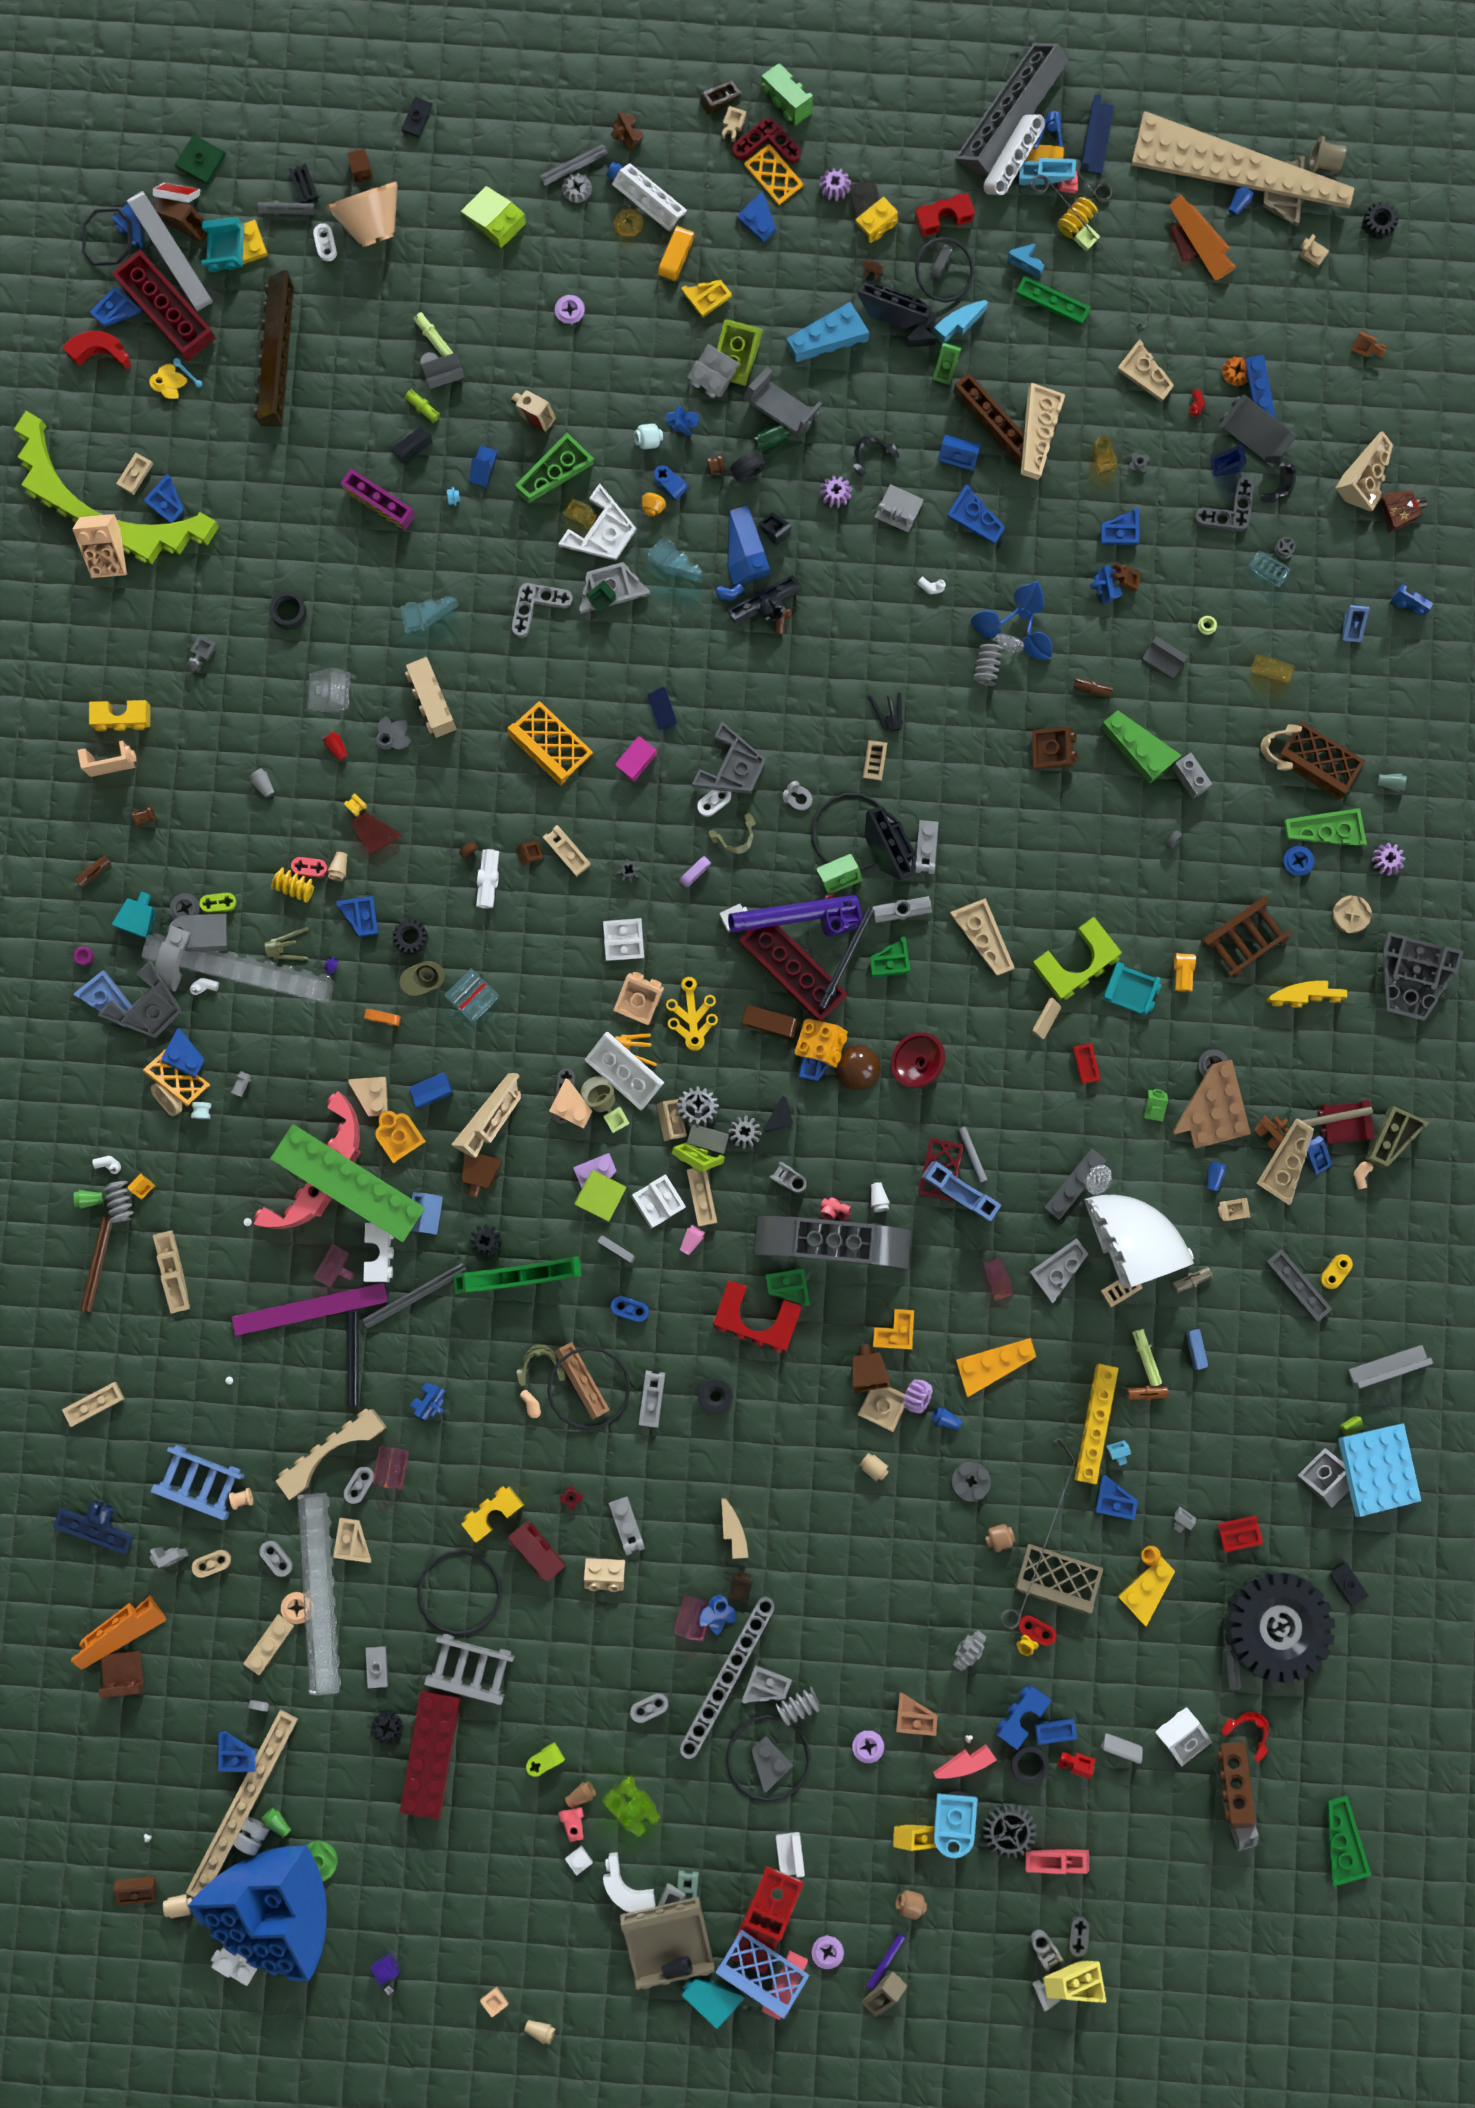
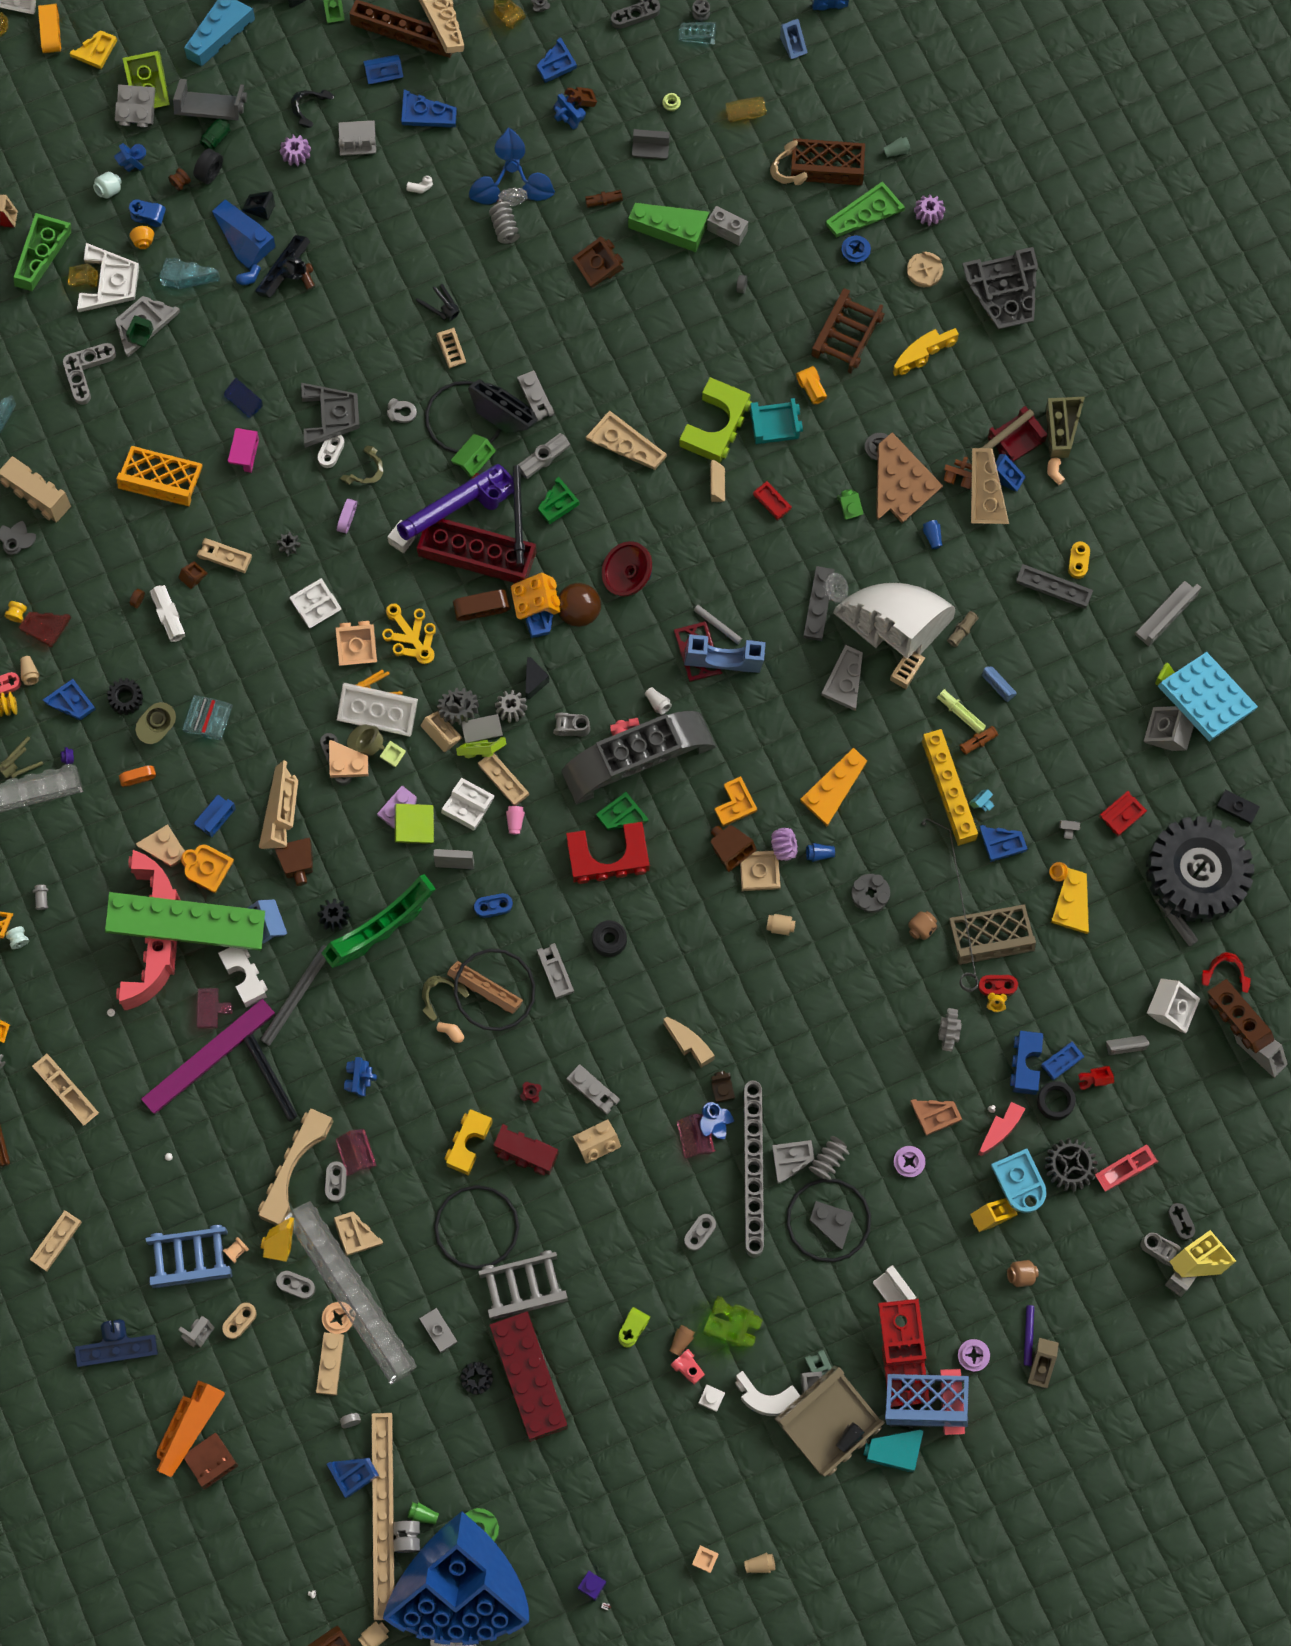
camera: 30 degrees left, 10 degrees down
clear pink slope [983,1258,1013,1301] -> none
tan bracket [1218,1198,1250,1221] -> none
none -> yellow slope [261,1217,294,1261]

